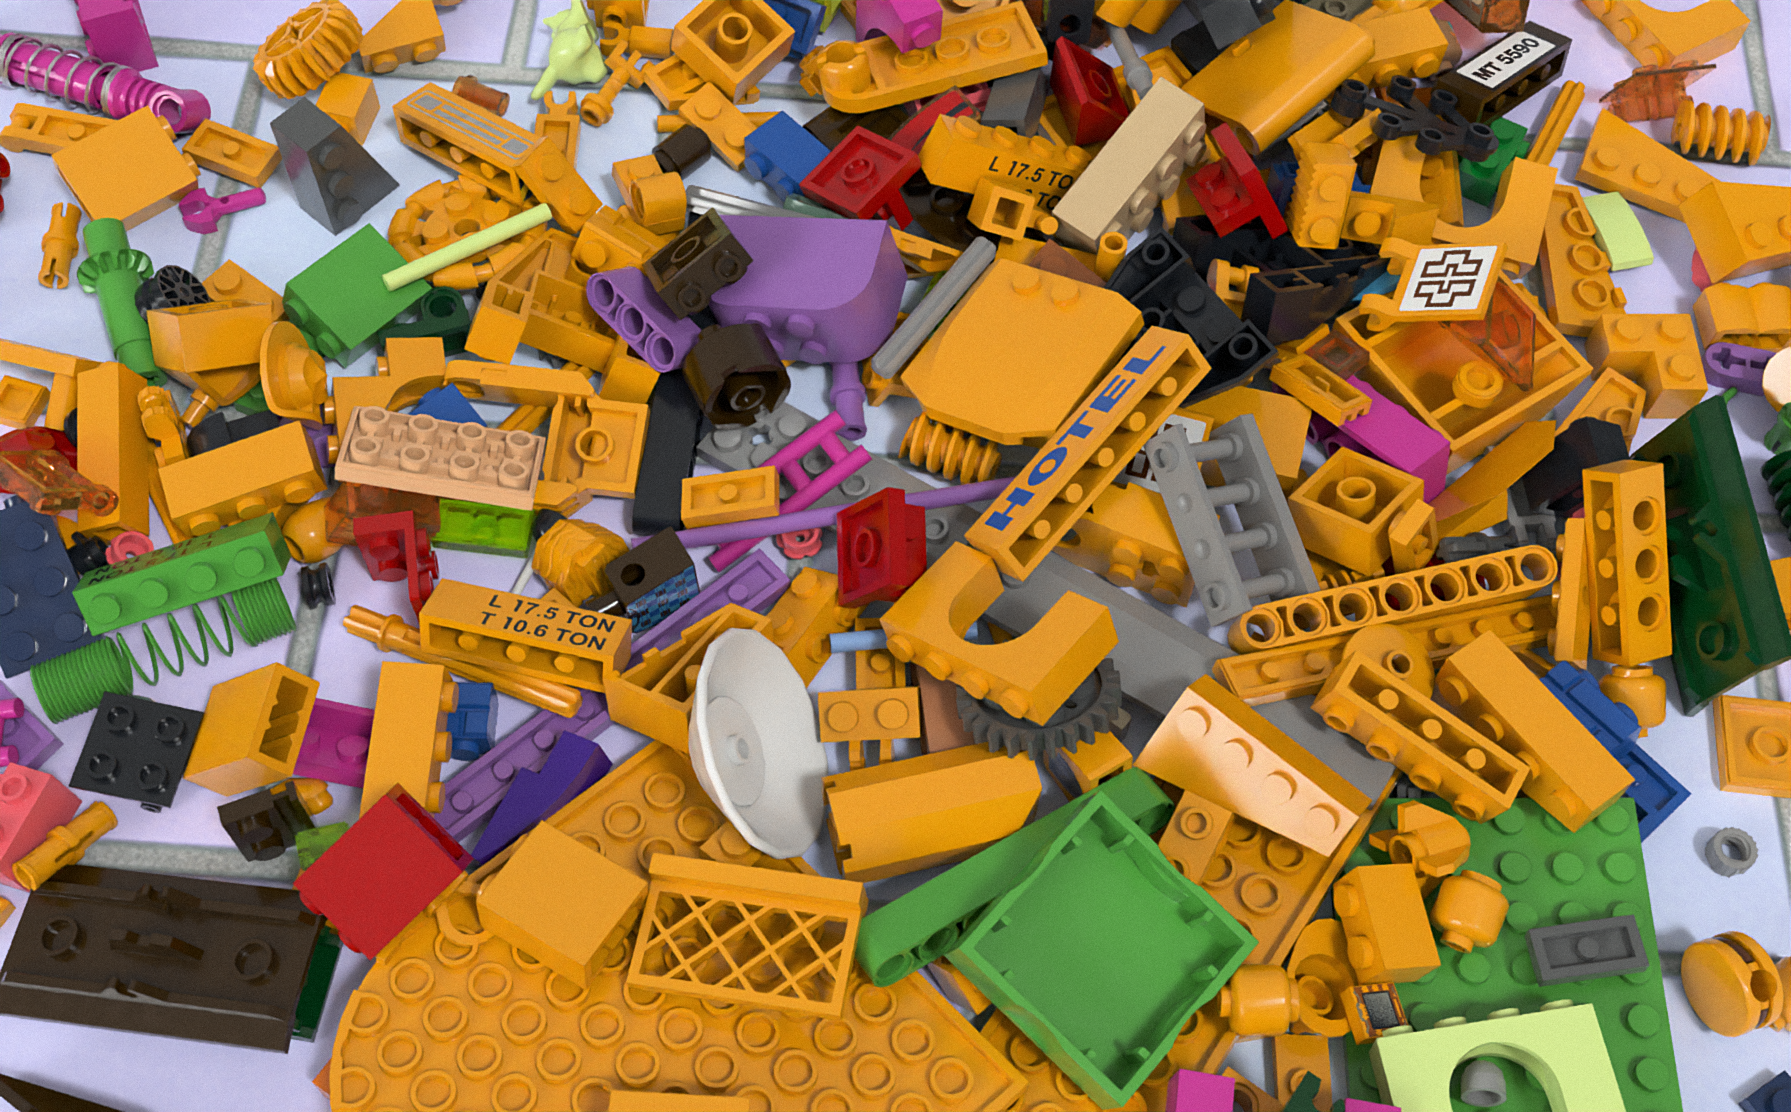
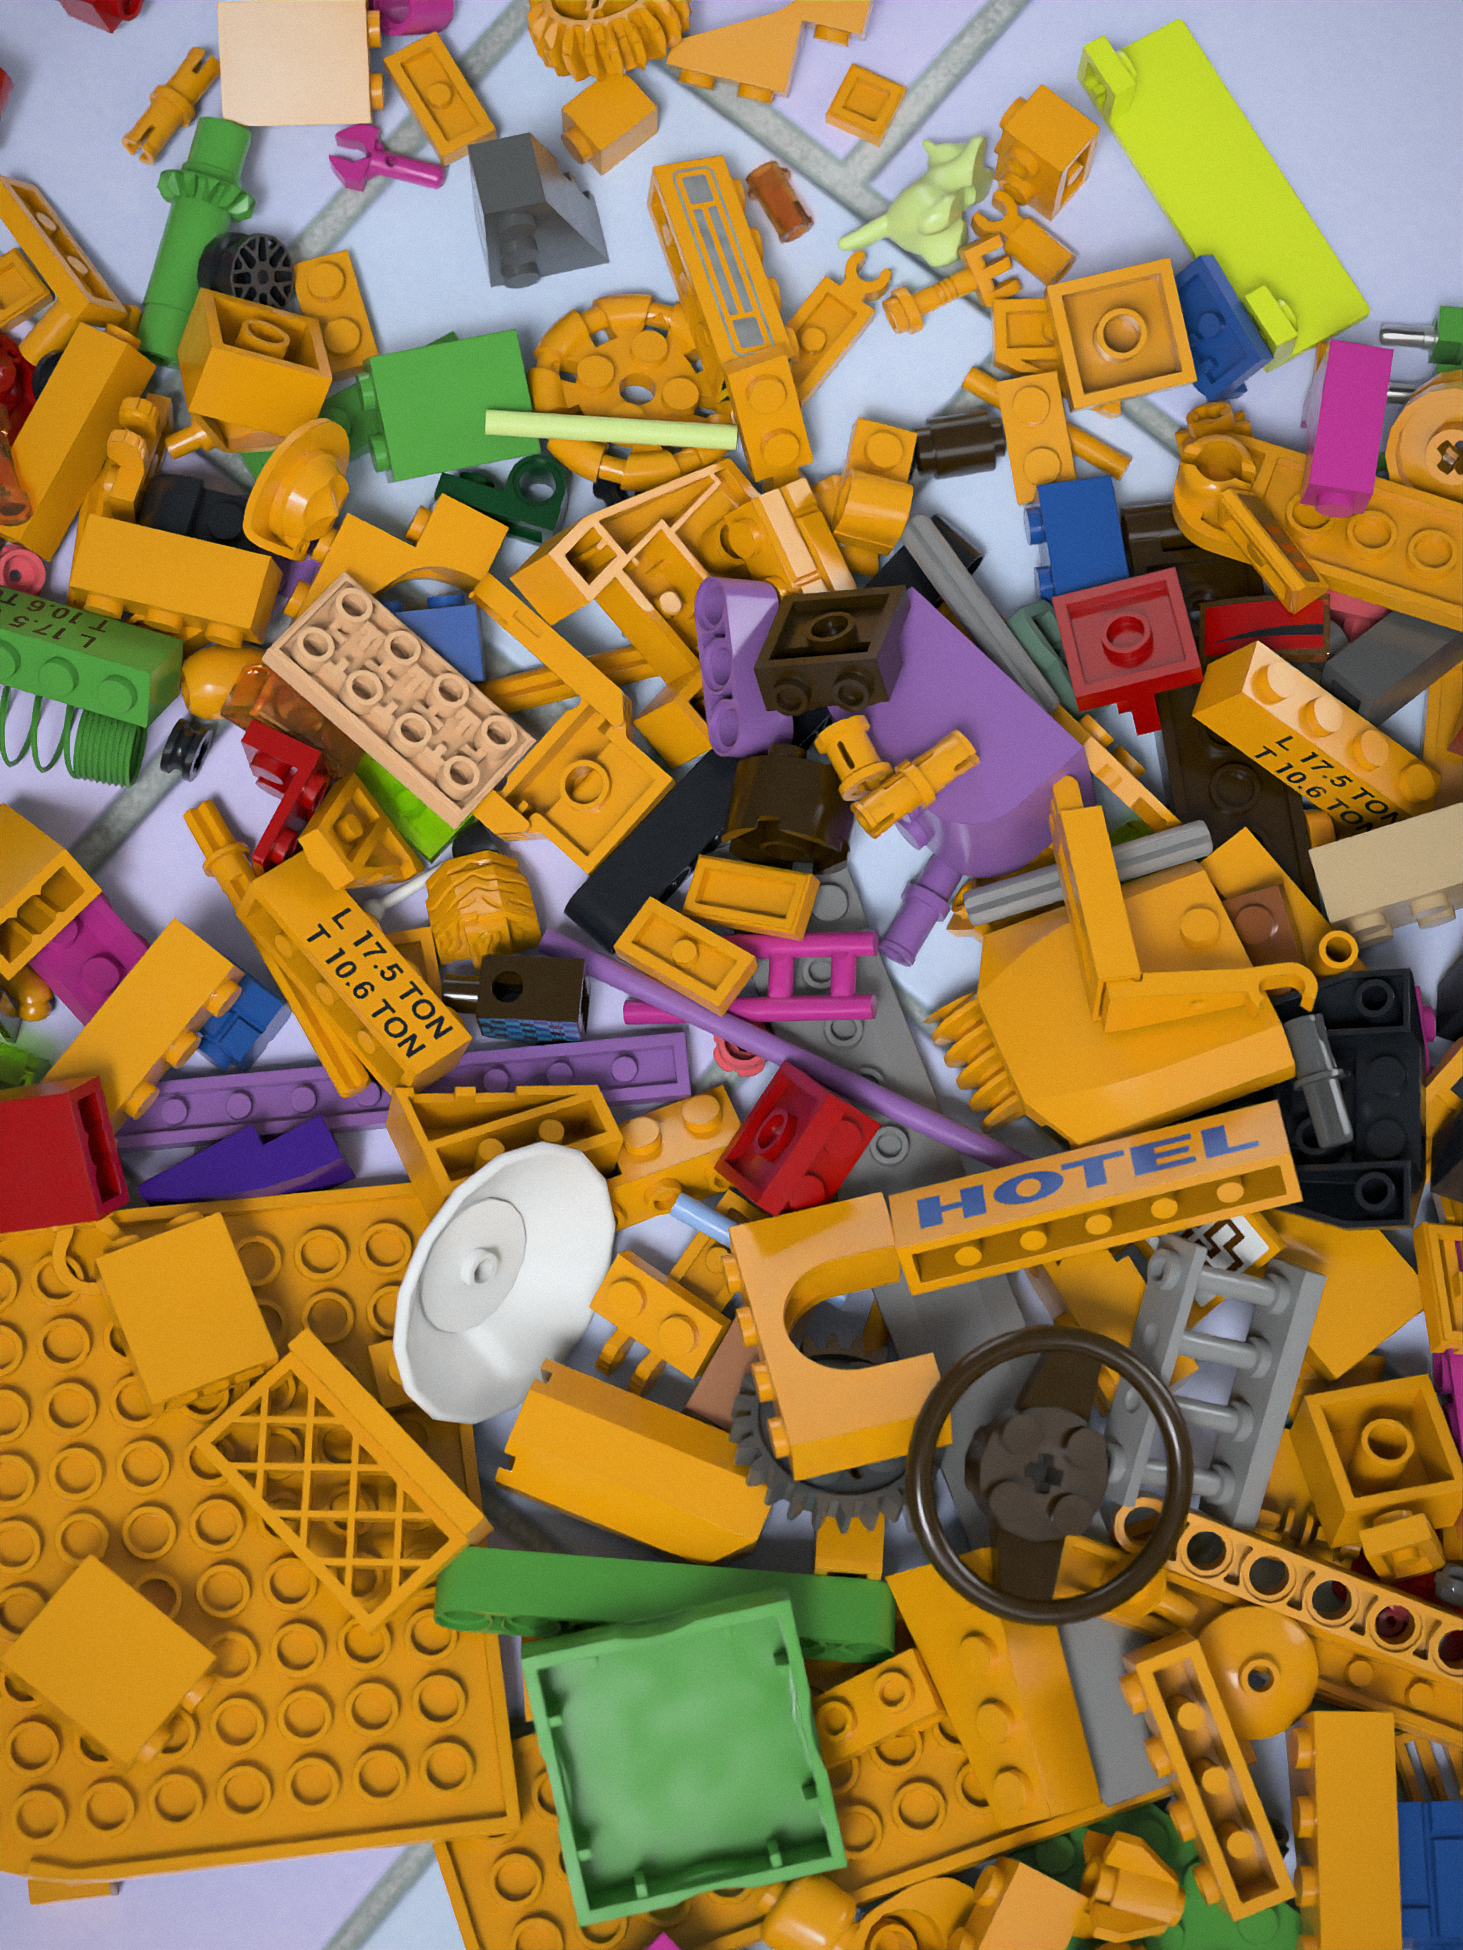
camera: 35 degrees right, 15 degrees up
light orange brick [967,176,1058,241] -> none
none -> light orange wing [297,772,426,890]
none -> light orange tile [681,854,820,941]
none -> light orange bush [814,715,895,801]
none -> light orange tile [825,63,906,147]
none -> light orange pin [850,729,980,839]
none -> dark brown piece [905,1325,1194,1626]
none -> light orange hinge [1048,775,1318,1033]
none -> light orange plate [1106,1552,1199,1630]
none -> light orange slope [1217,488,1329,614]
none -> dark grey axle [1282,1014,1353,1148]

